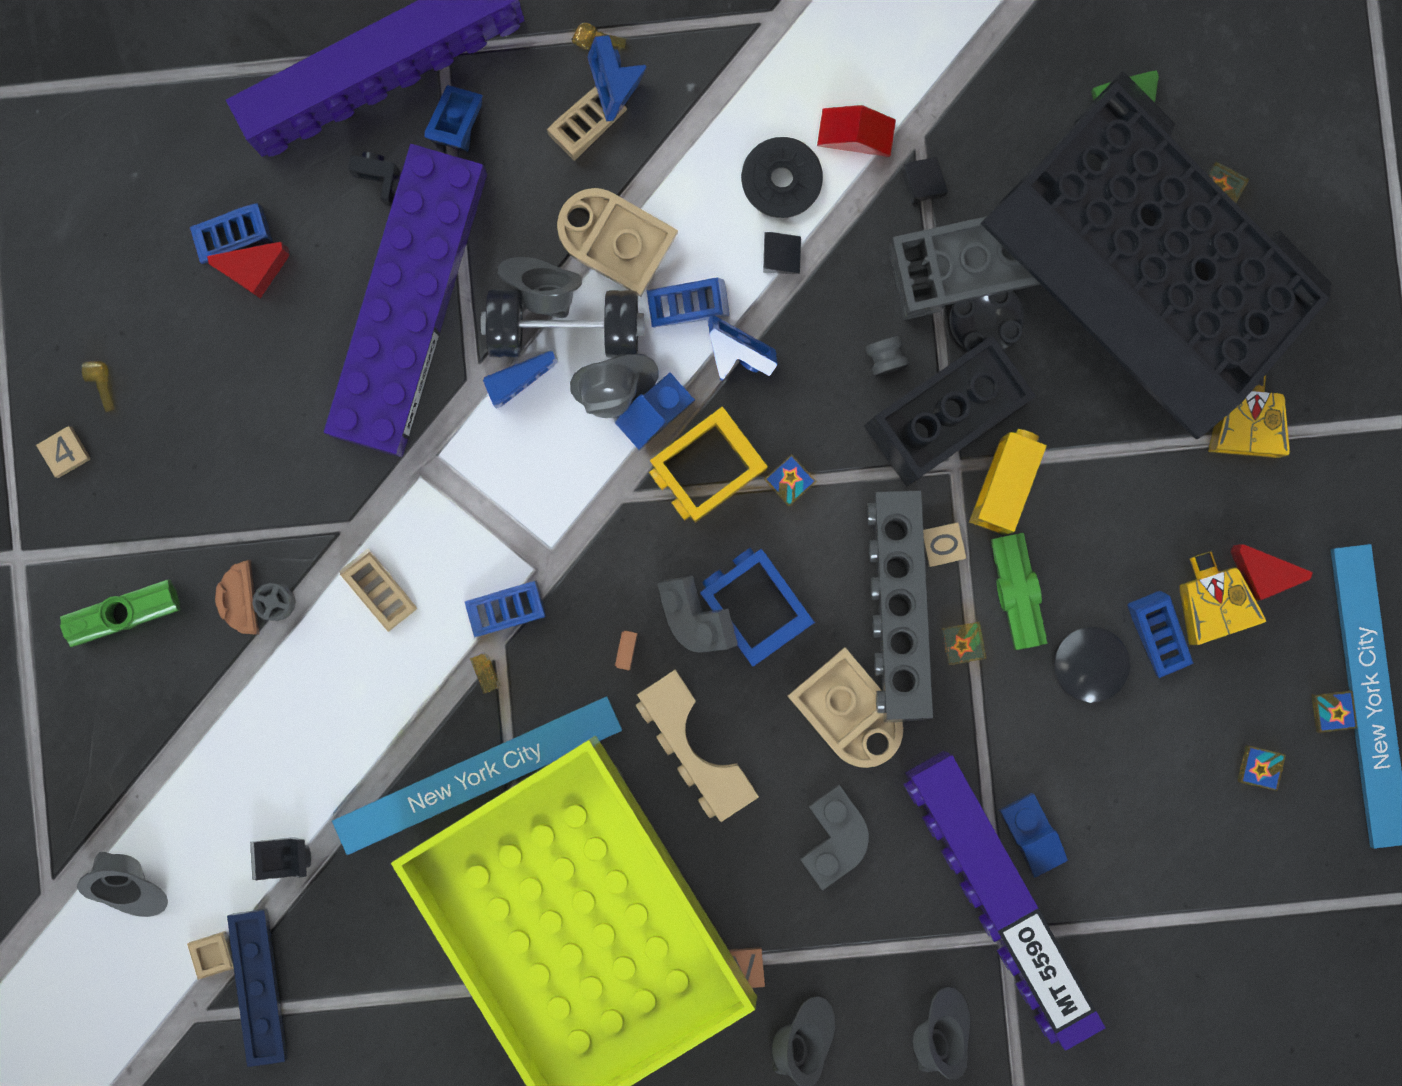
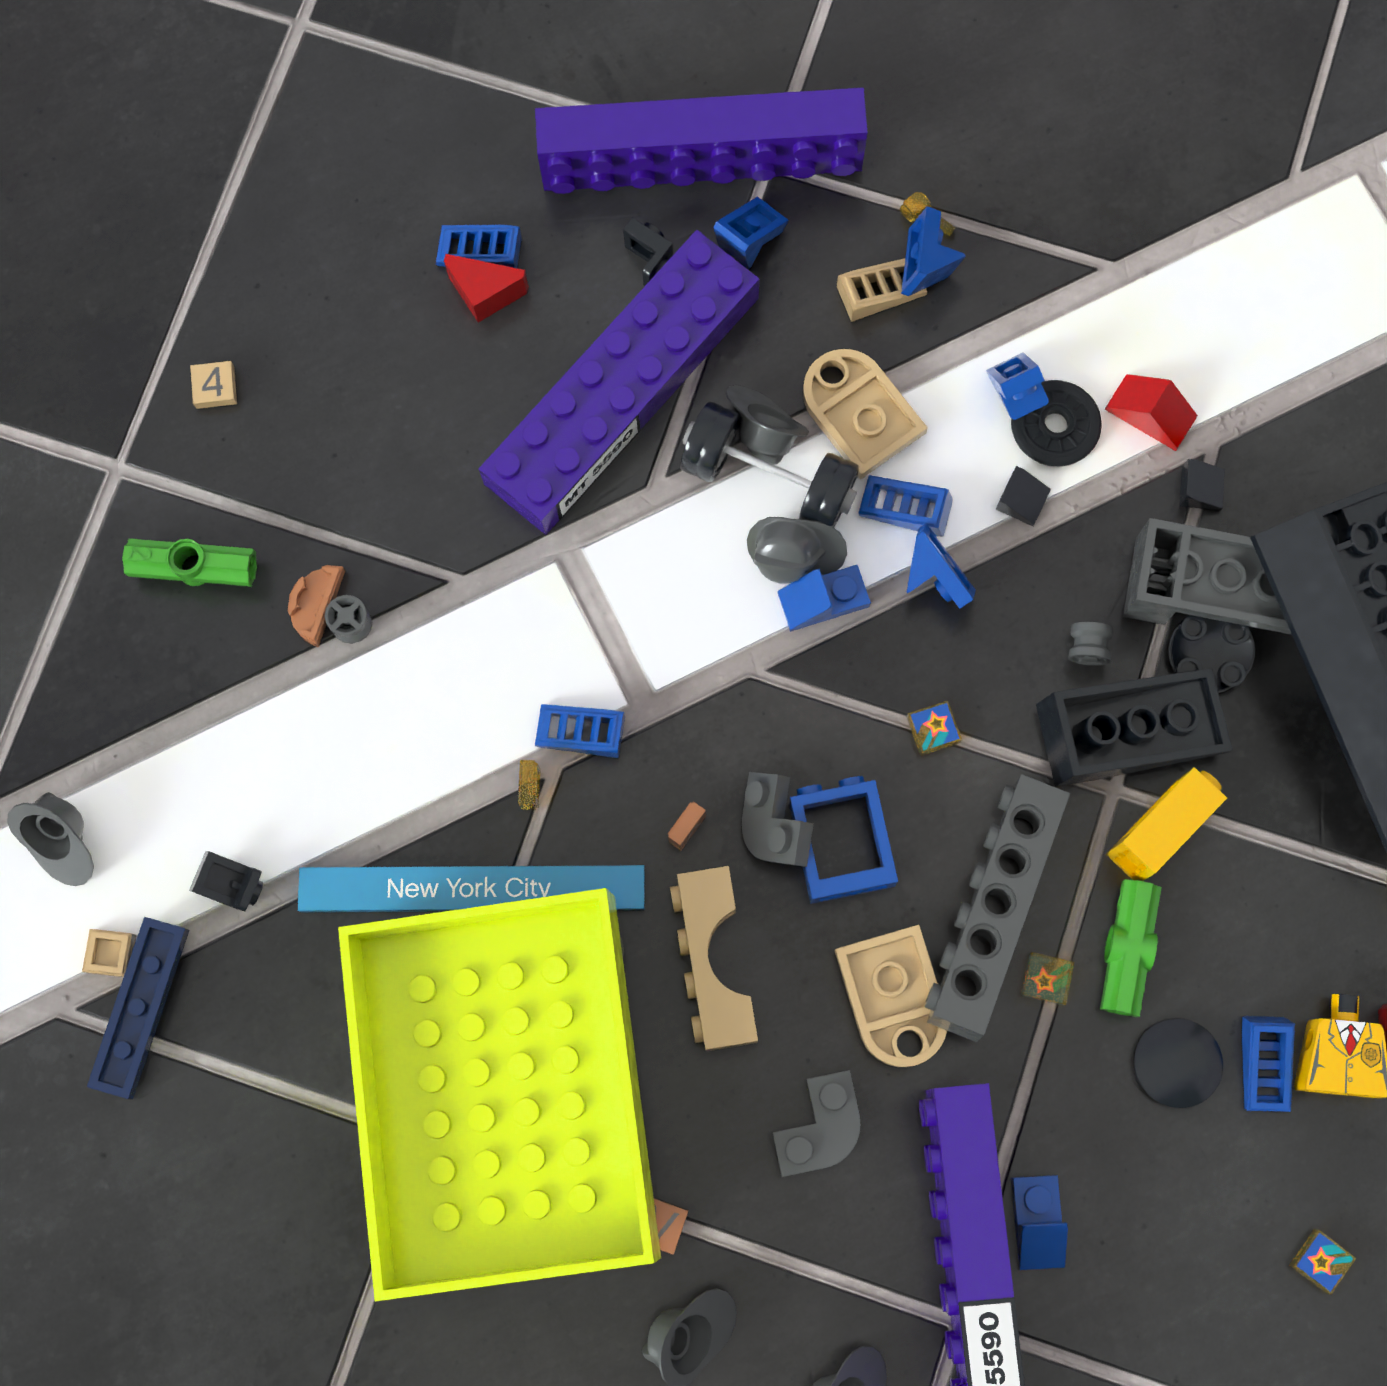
camera: 25 degrees right, 10 degrees down
clear yellow hand [82,361,115,412] -> none
tan slope [339,548,418,632] -> none
blue slope [483,351,558,409] -> none
yellow window [649,406,768,523] -> none
tan tile [923,522,966,567] -> none
none -> blue slope [986,352,1049,420]

